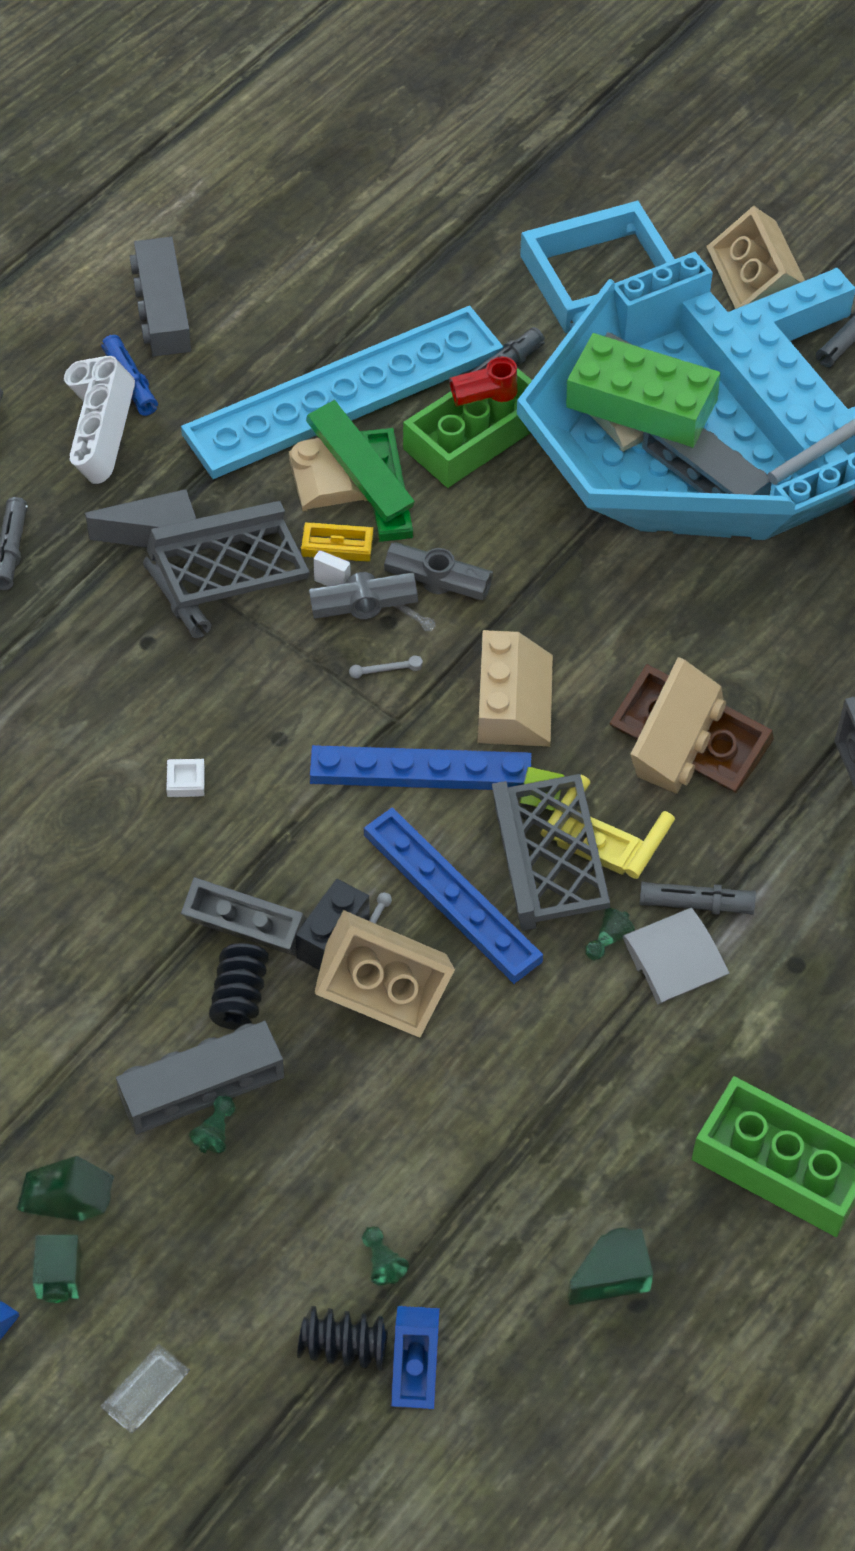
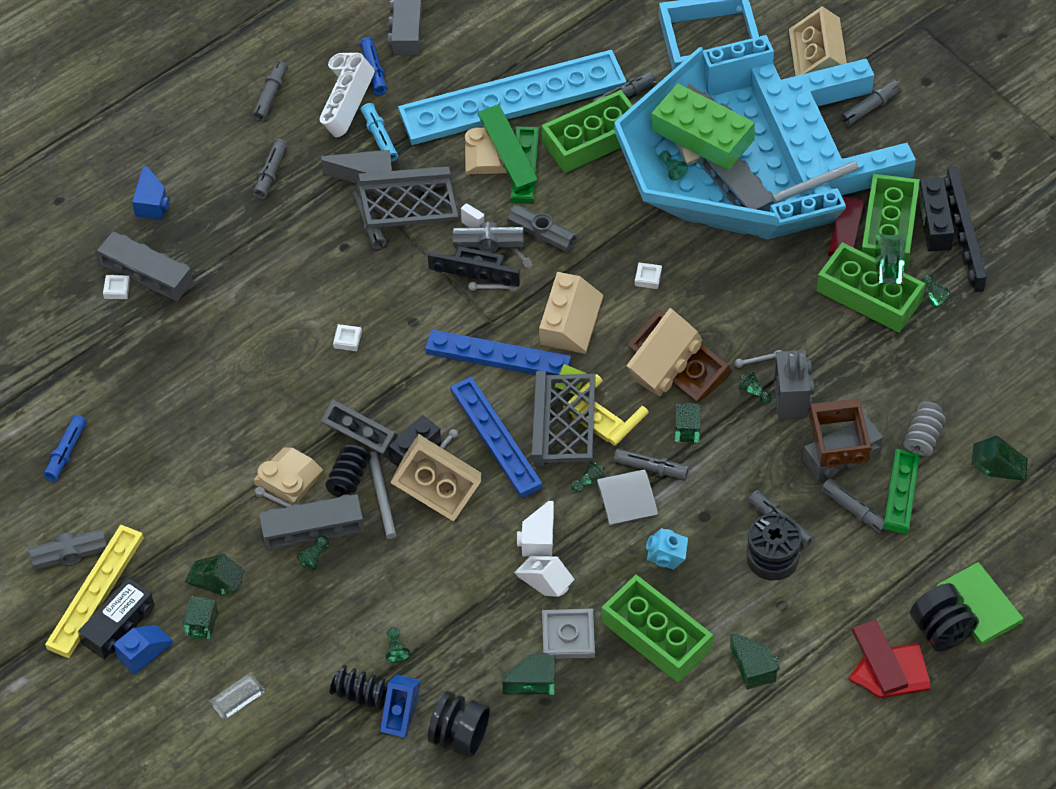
camera: 15 degrees right, 0 degrees up
yellow tile [301,522,373,562] -> none
red piece [449,356,518,406] -> none
none -> tan slope [254,447,324,505]
none -> light grey hinge [255,486,294,507]
none -> medium azure pin [361,103,398,162]
none -> light grey bar [369,452,396,539]
none -> black bracket [428,246,521,287]
none -> black wheel [428,691,490,758]
none -> white slope [514,556,574,597]
none -> white slope [517,501,554,557]
none -> light grey tile [542,609,595,659]
none -> white tile [635,263,662,289]
none -> medium azure brick [646,528,688,570]
none -> clear green piece [659,151,688,181]
none -> clear green brick [675,403,700,442]
none -> light grey hinge [734,350,781,368]
none -> clear green piece [738,372,772,404]

